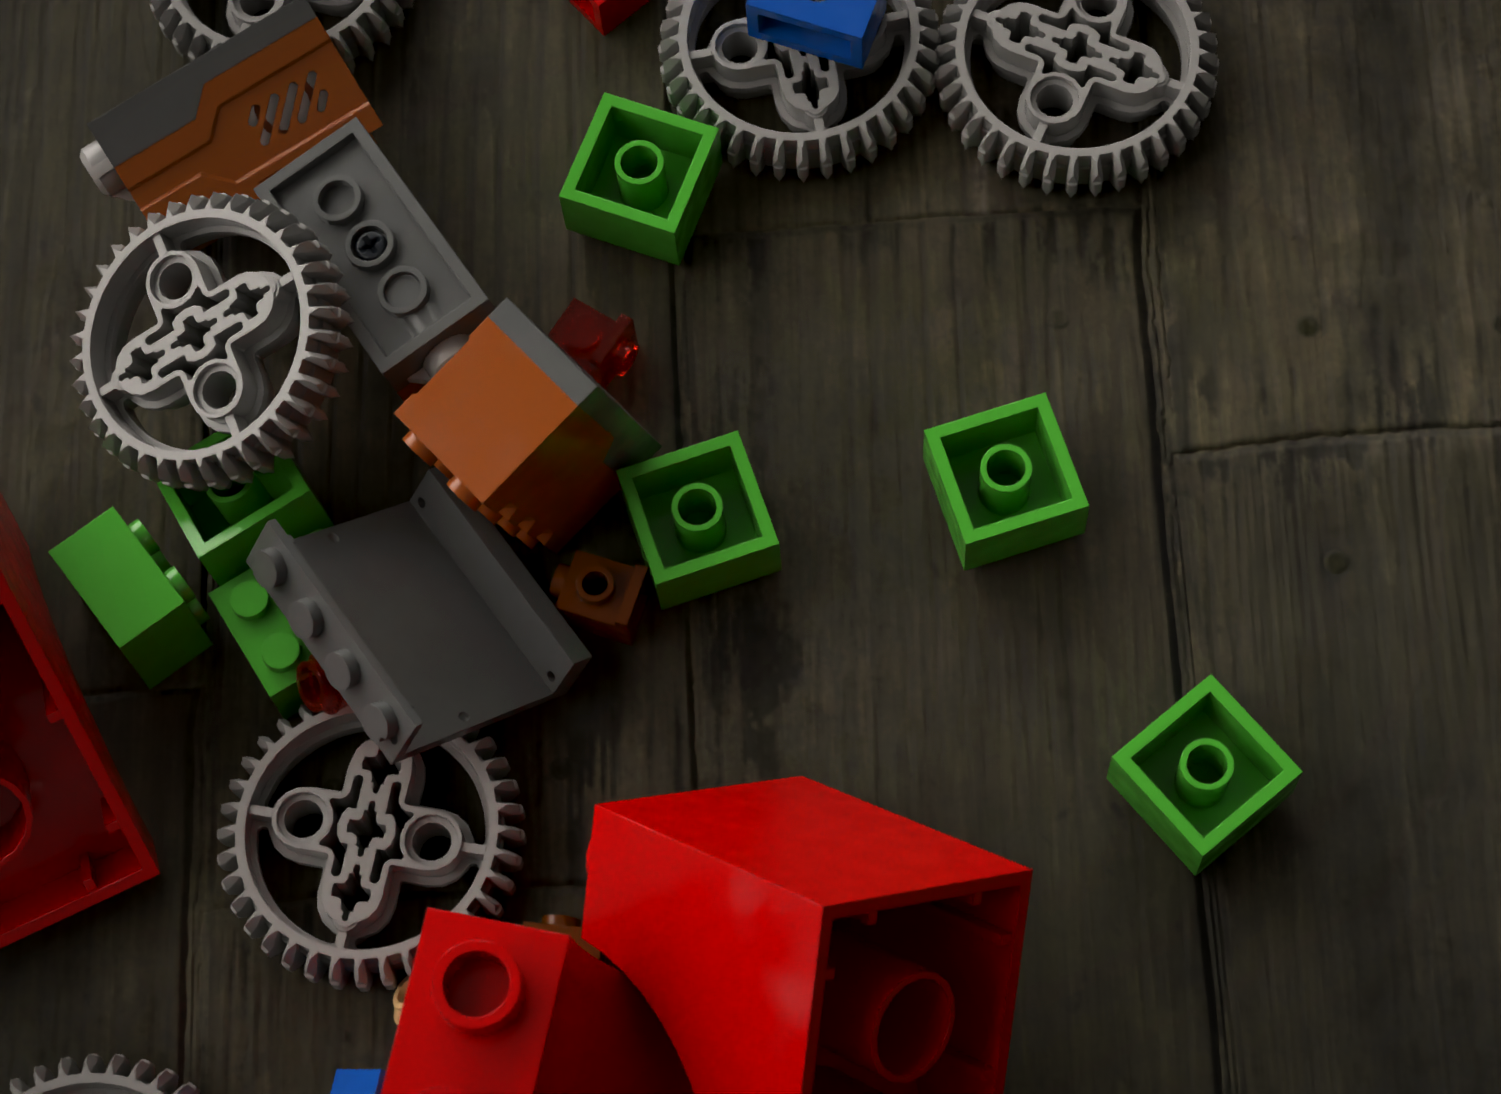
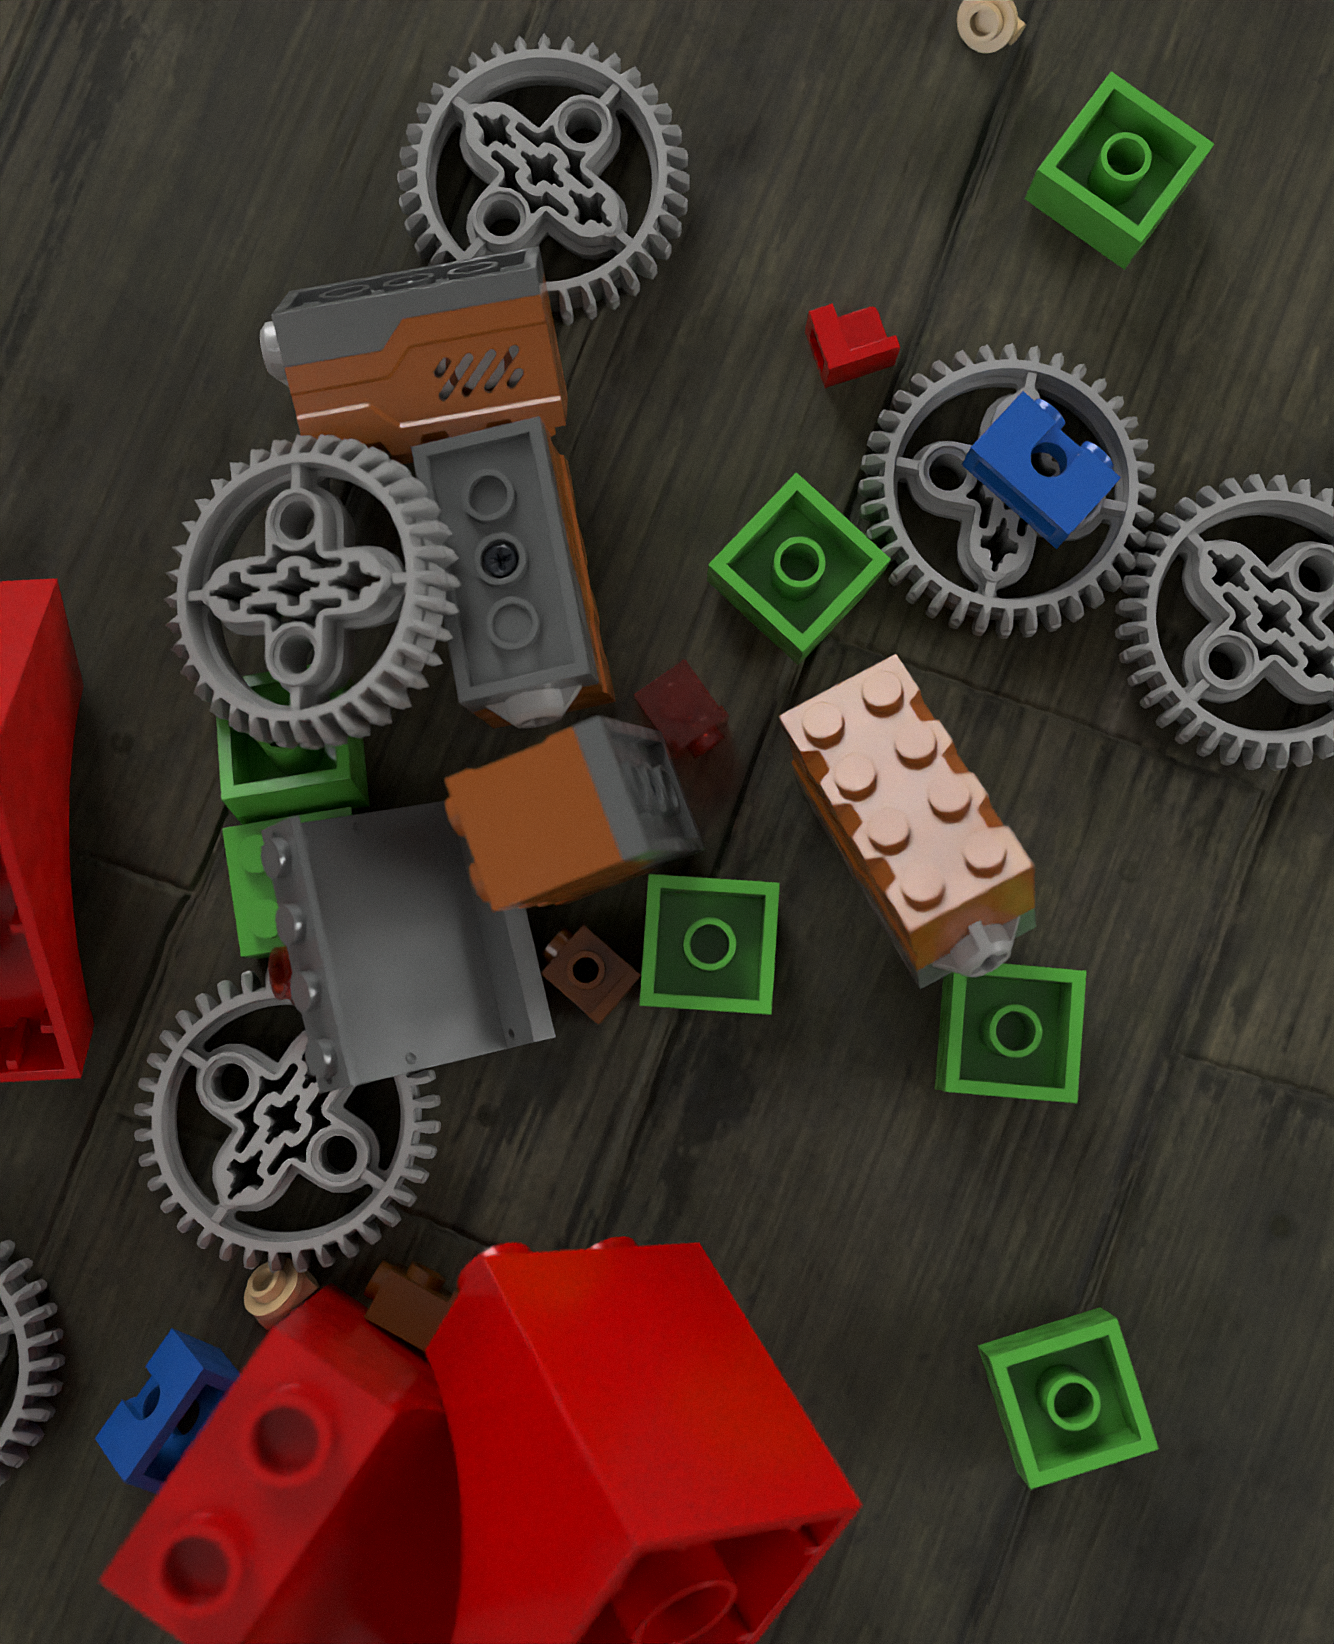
camera: 15 degrees right, 15 degrees up
bright green brick [48,506,213,689] -> none
none -> piece [779,654,1036,989]

